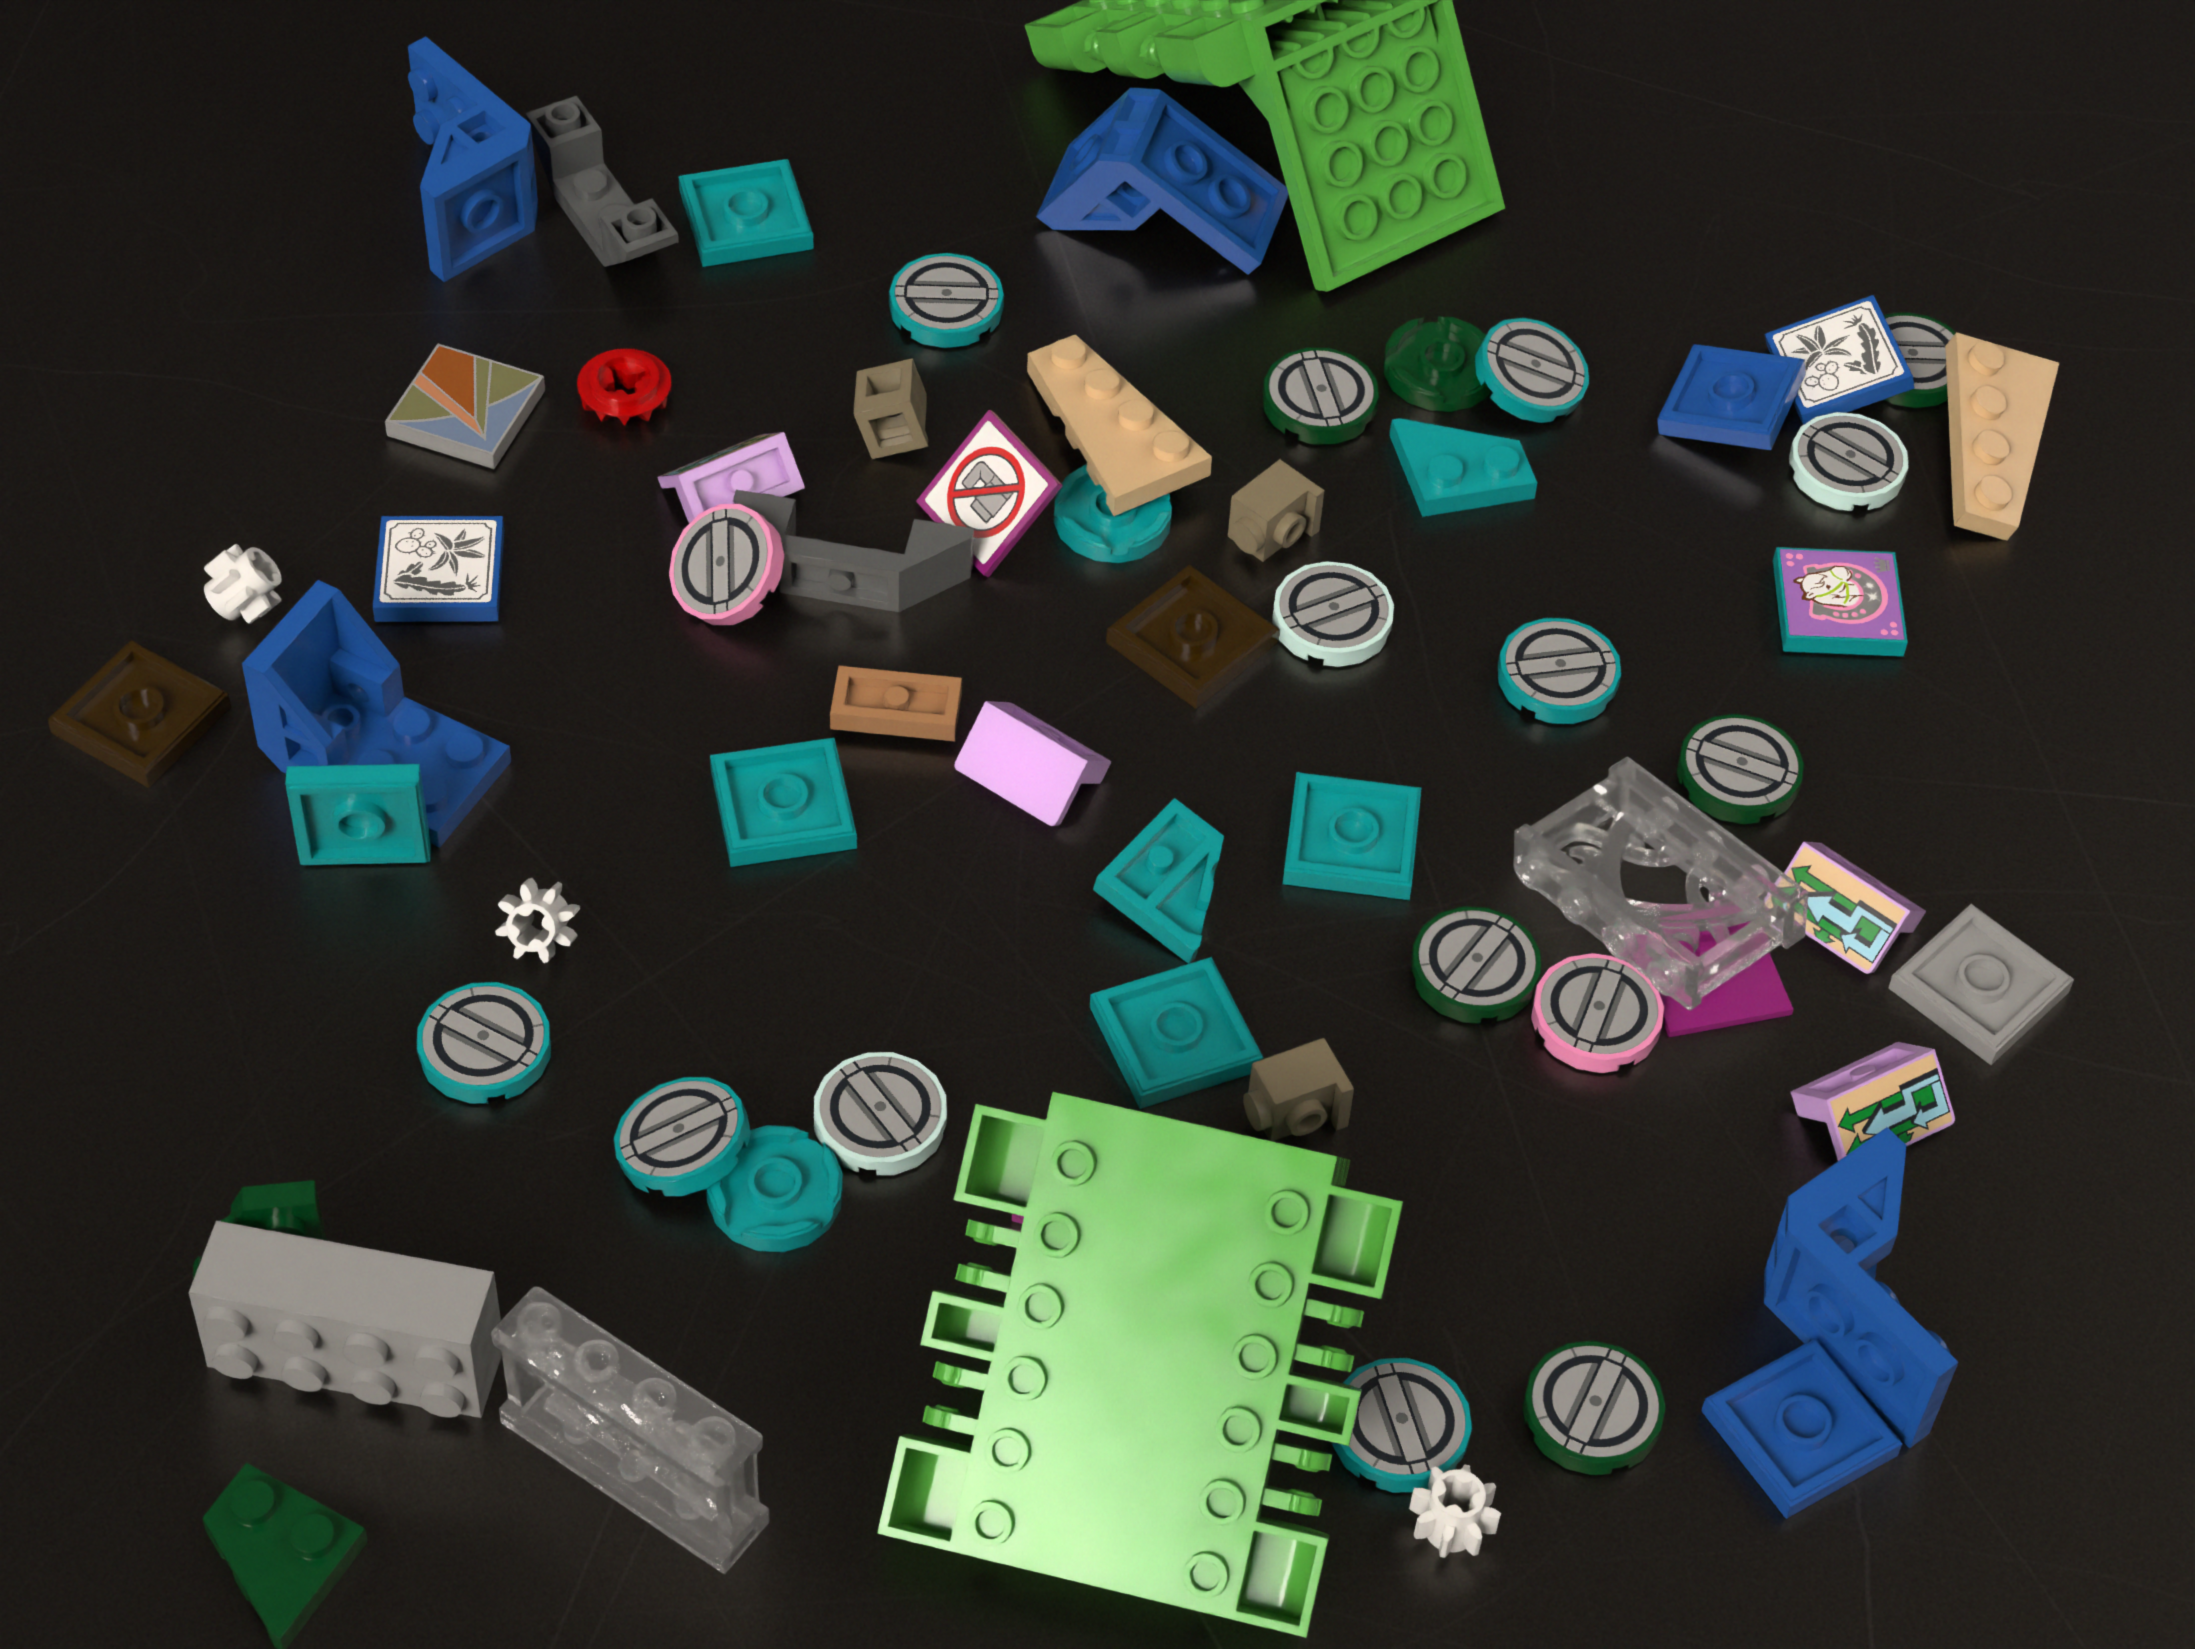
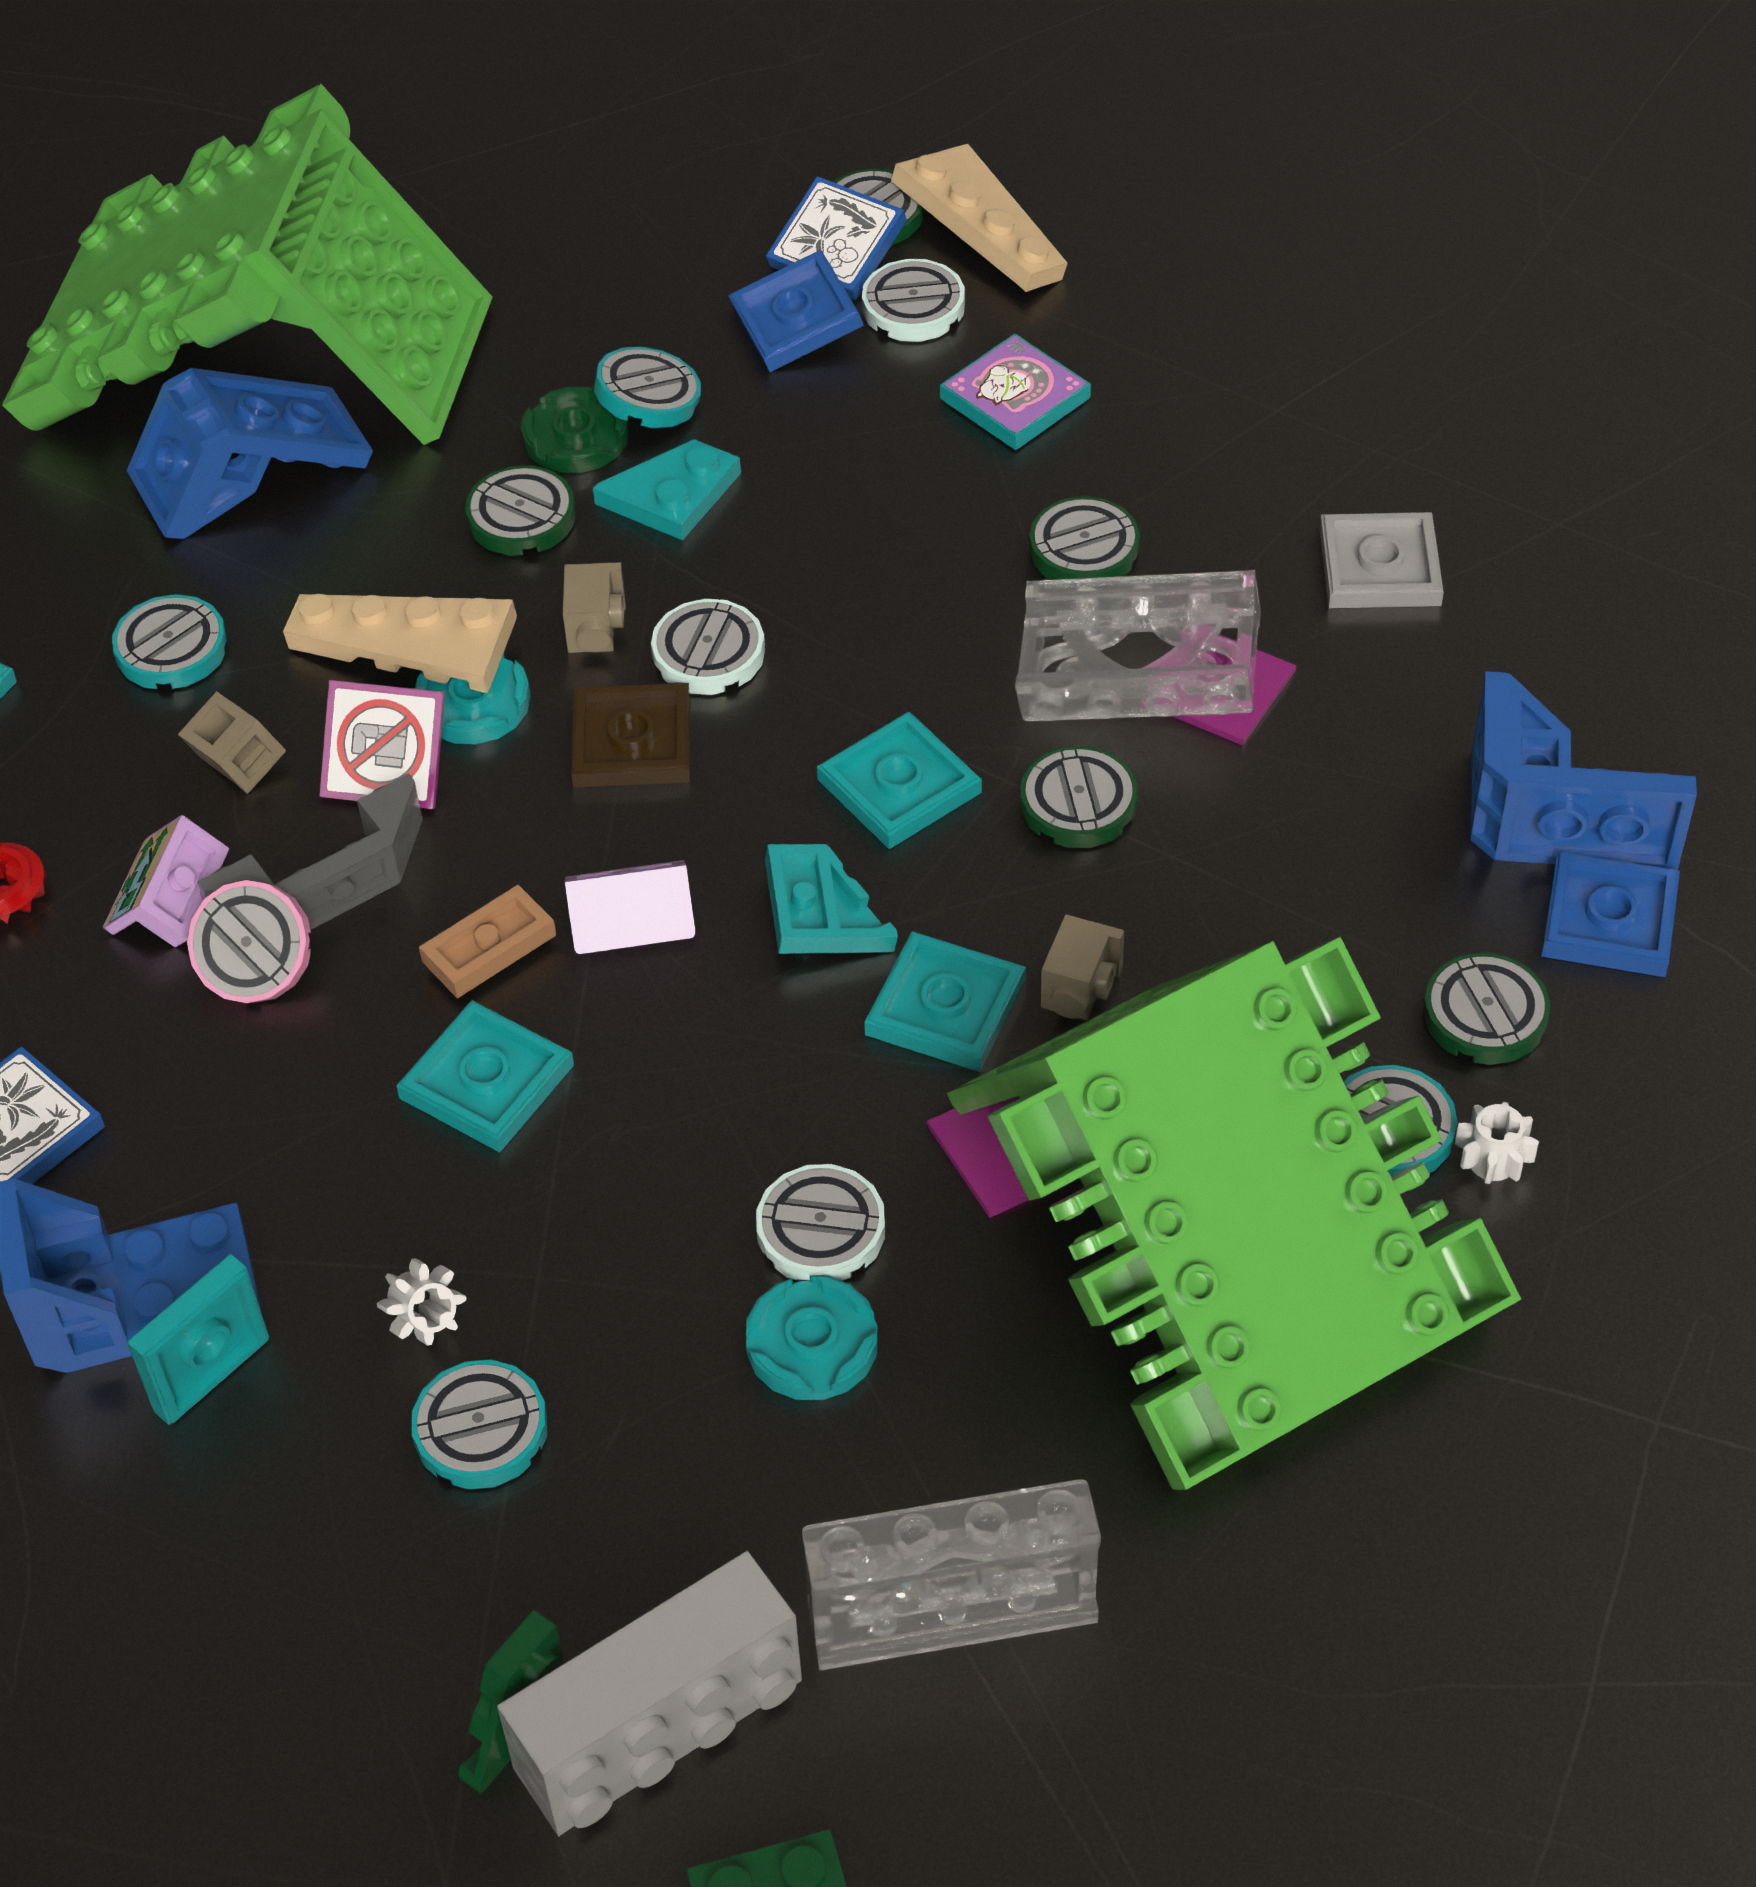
camera: 40 degrees left, 0 degrees up
tile [614,1077,751,1196] -> none
tile [1497,618,1621,724] -> none
tile [1531,953,1664,1073] -> none
panel [1766,841,1926,974] -> none
panel [1791,1042,1955,1161] -> none

